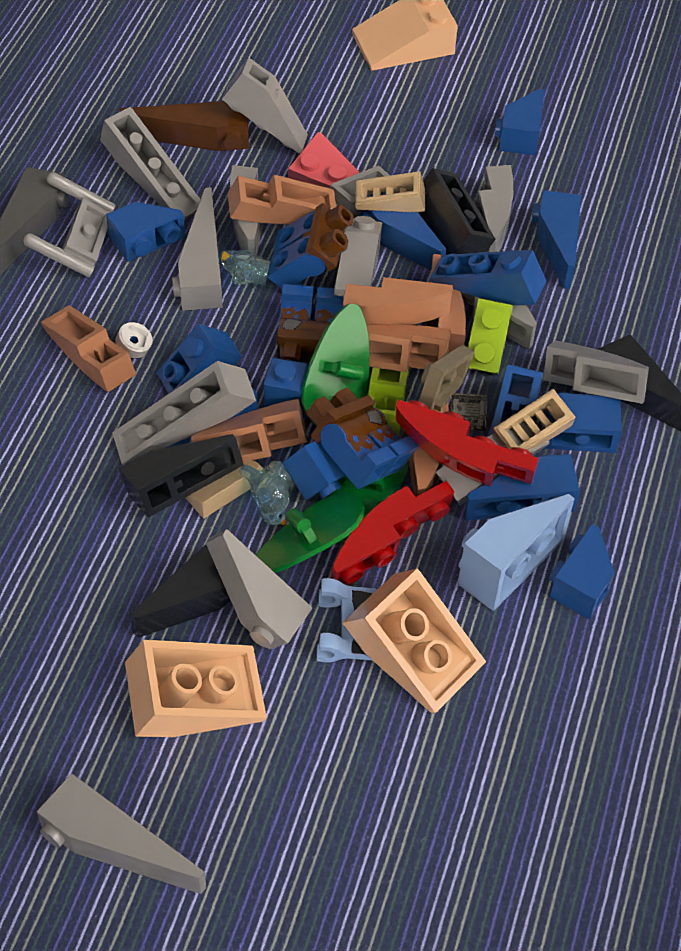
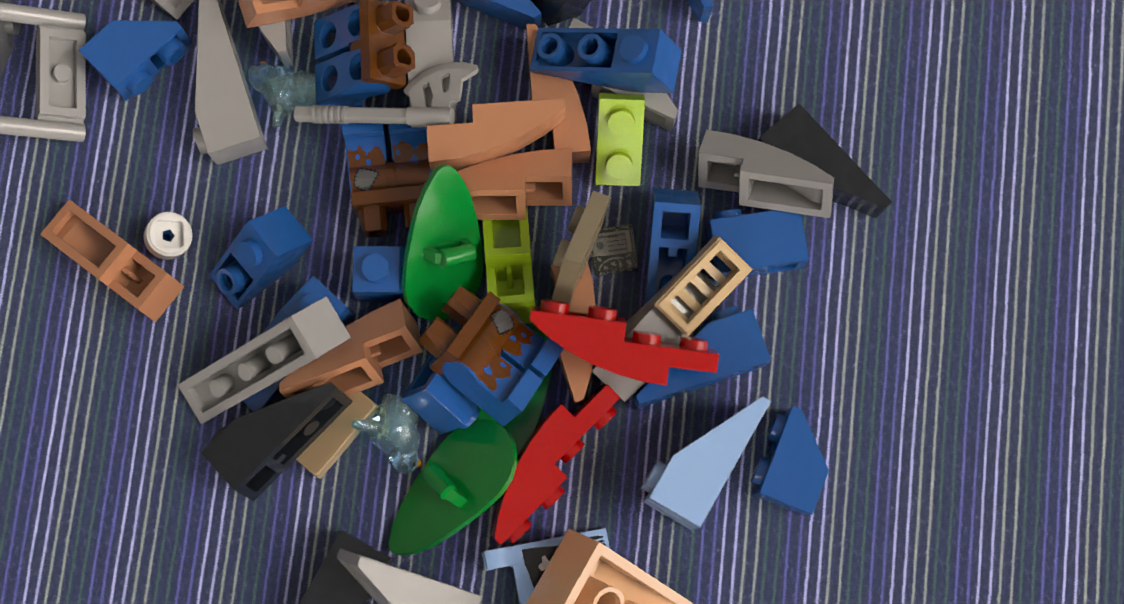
camera: 15 degrees left, 25 degrees up
none -> light grey piece [294,62,479,126]

